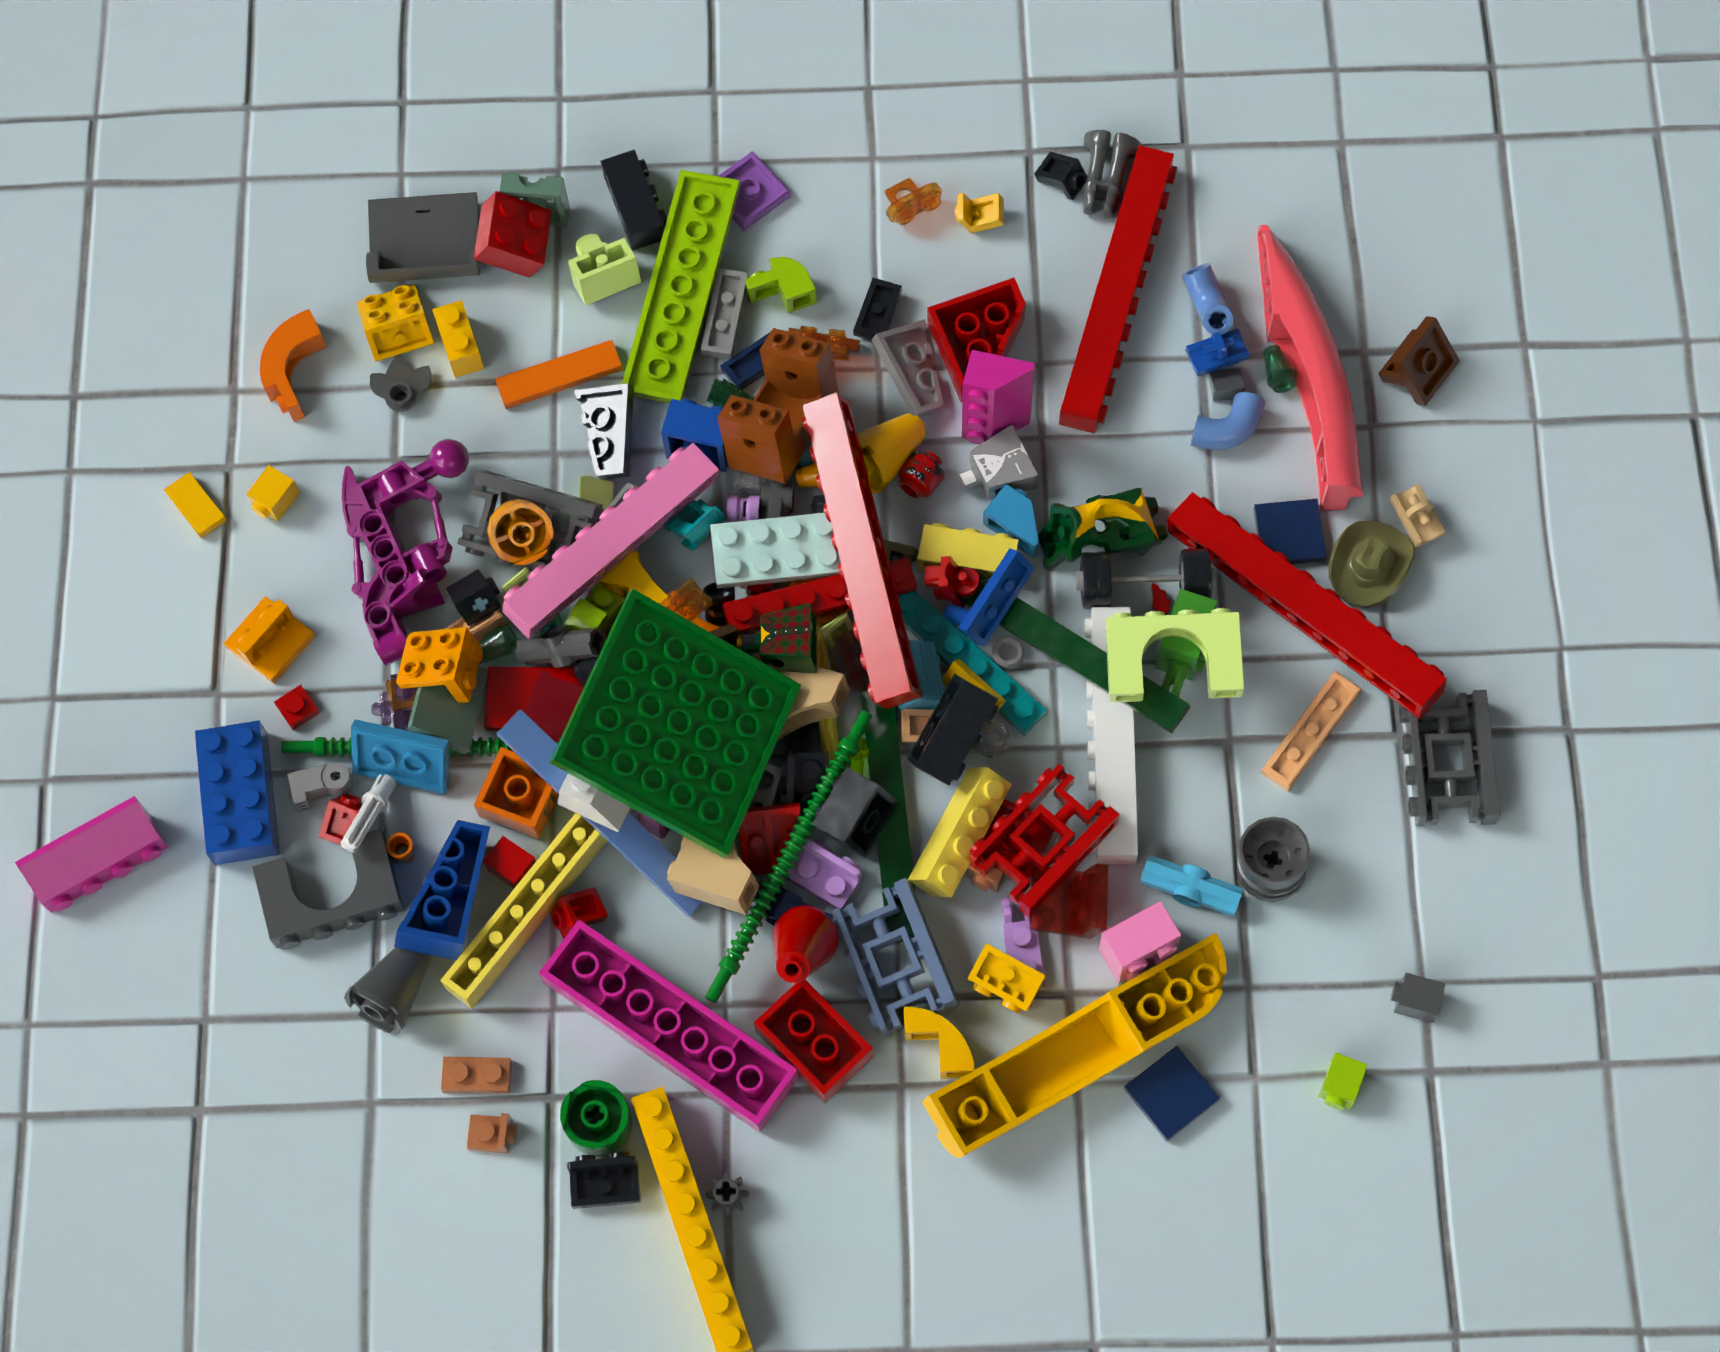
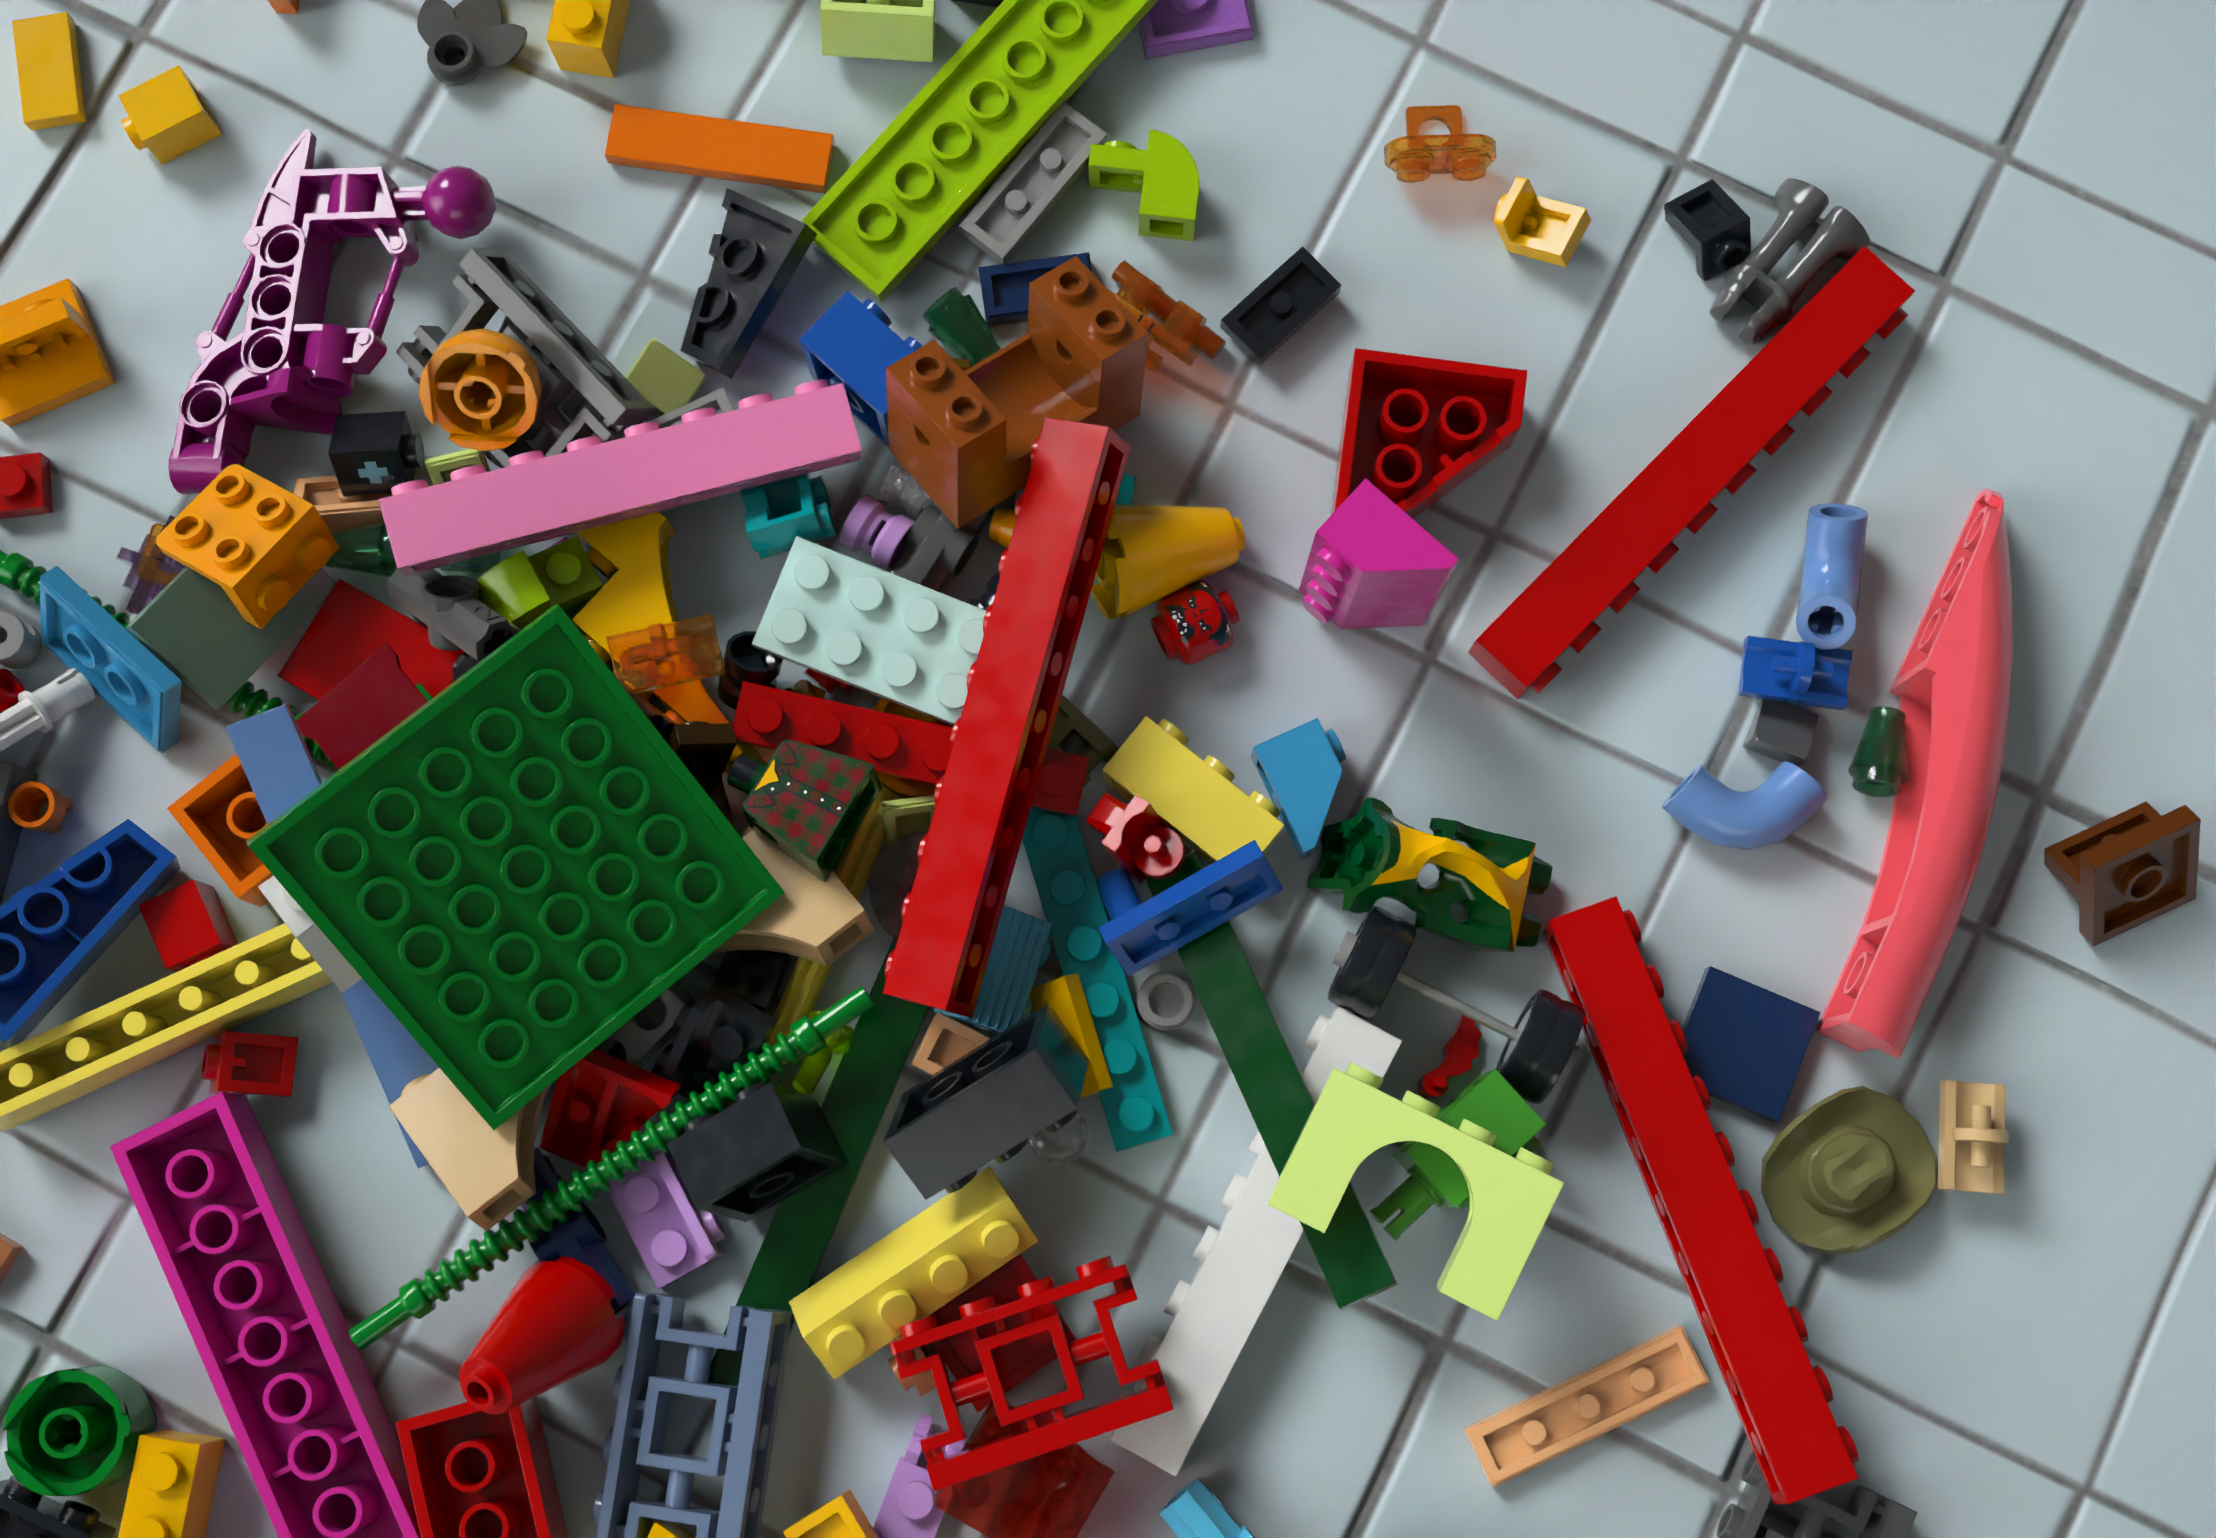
camera: 25 degrees right, 10 degrees up
light grey wing [872,319,944,417] -> none
light grey torso [958,425,1038,499] -> none

